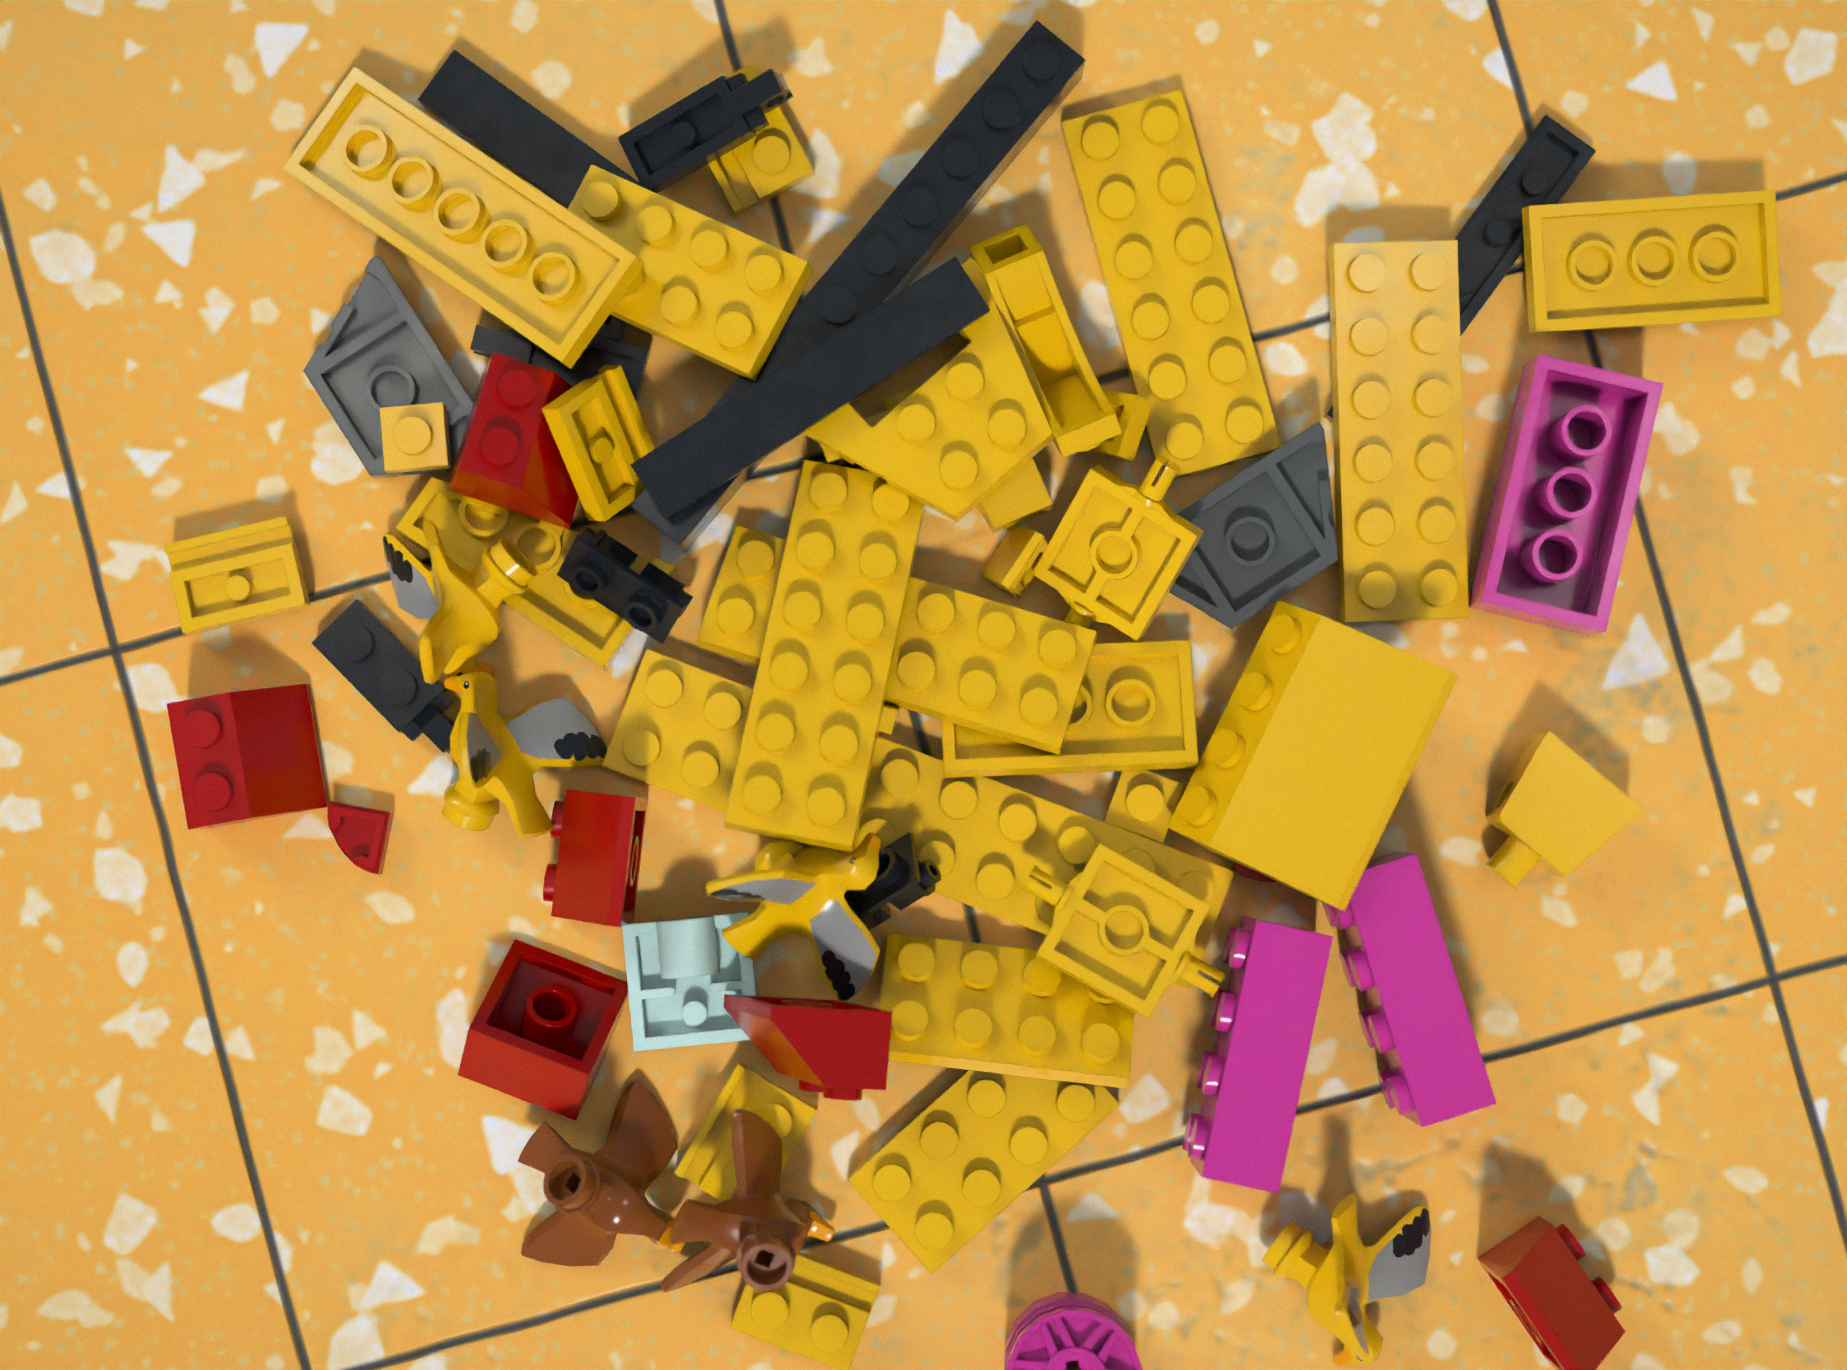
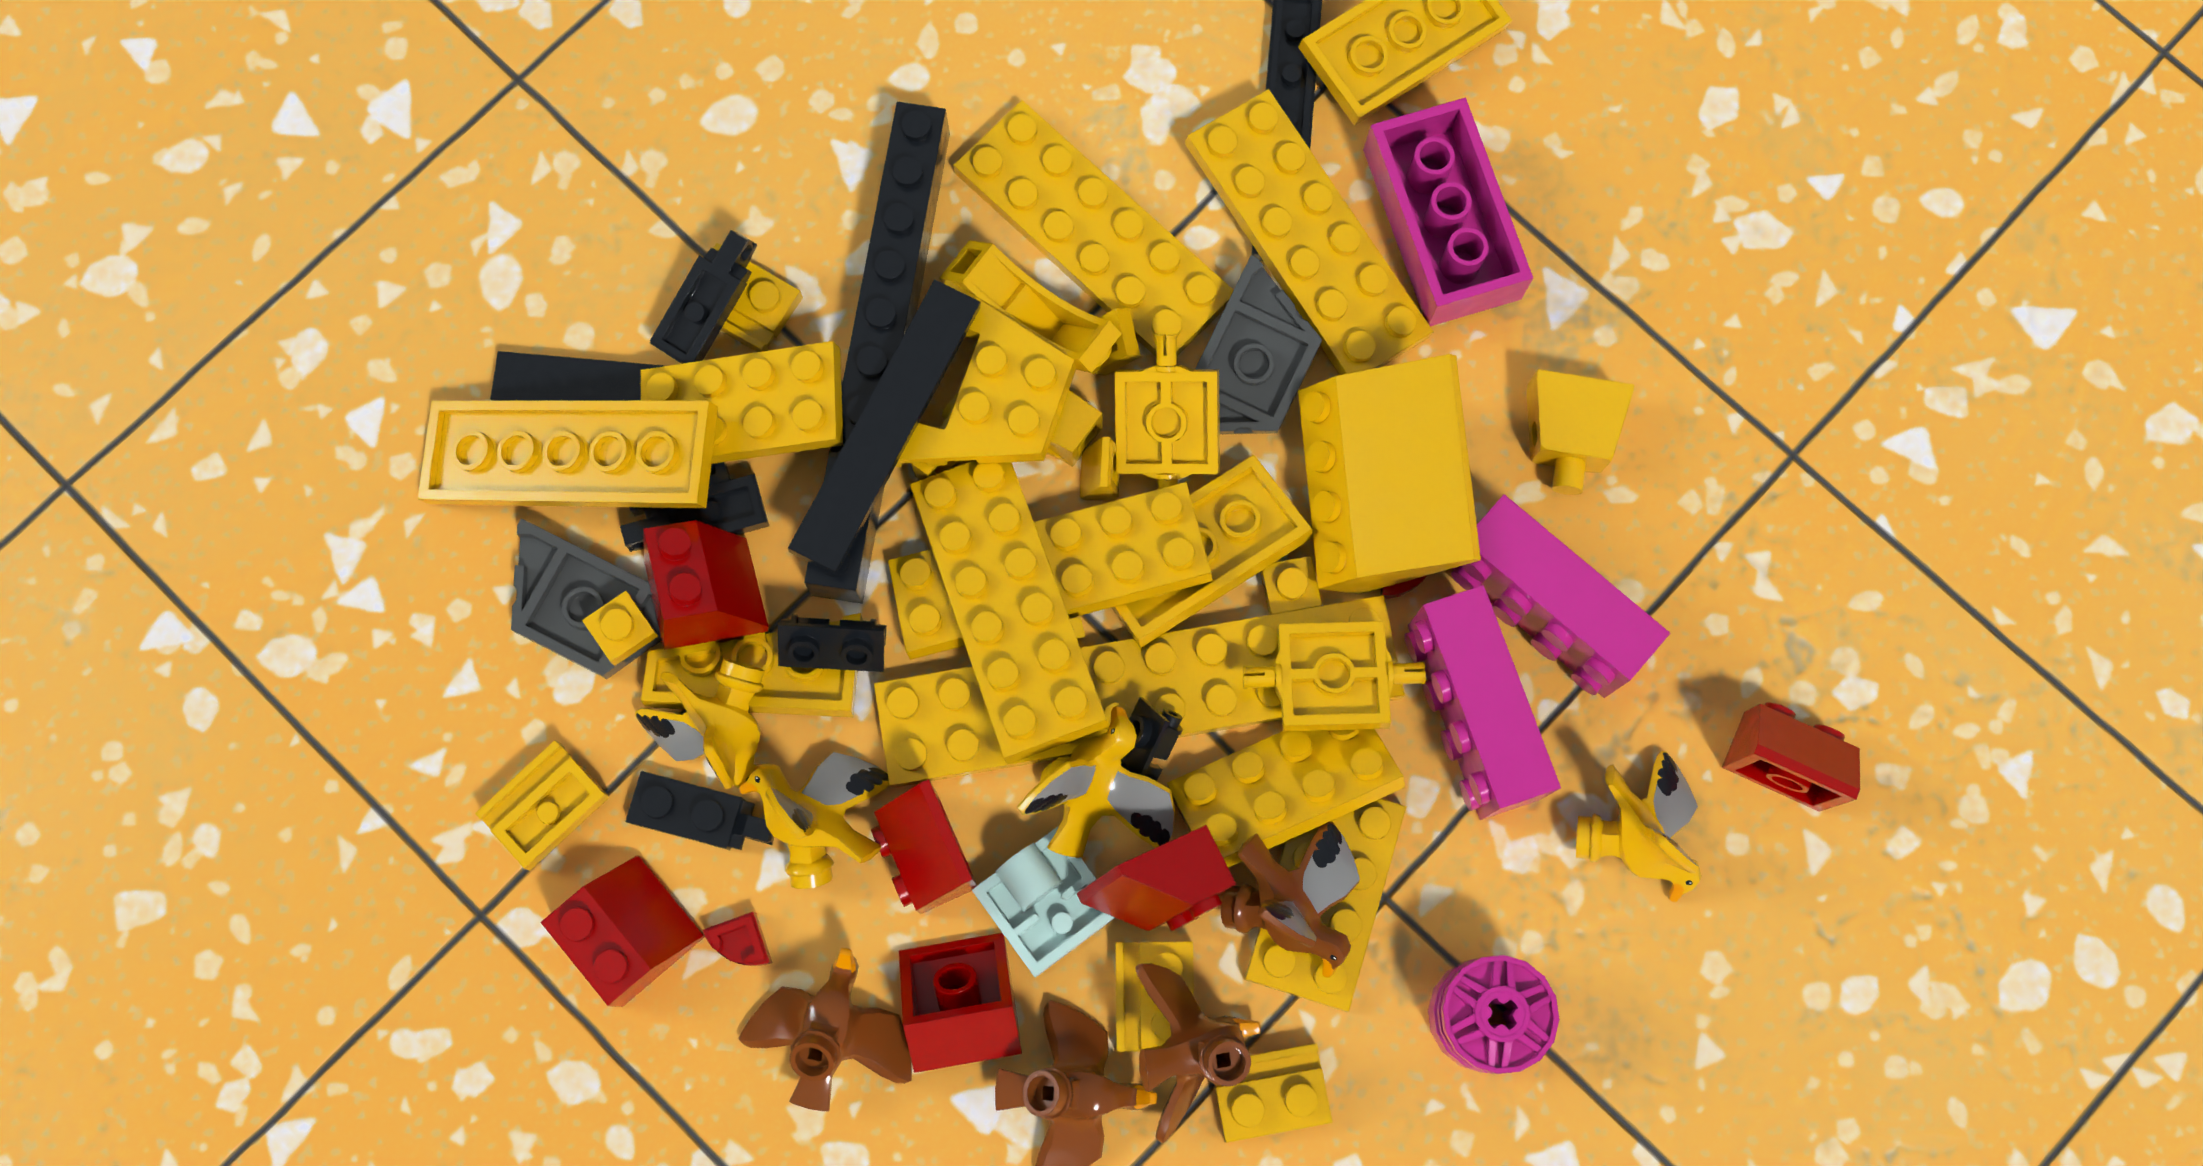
camera: 35 degrees left, 10 degrees down
yellow plate [542,365,655,522] -> none
none -> dark orange animal [739,948,912,1112]
none -> dark orange animal [1221,822,1360,978]

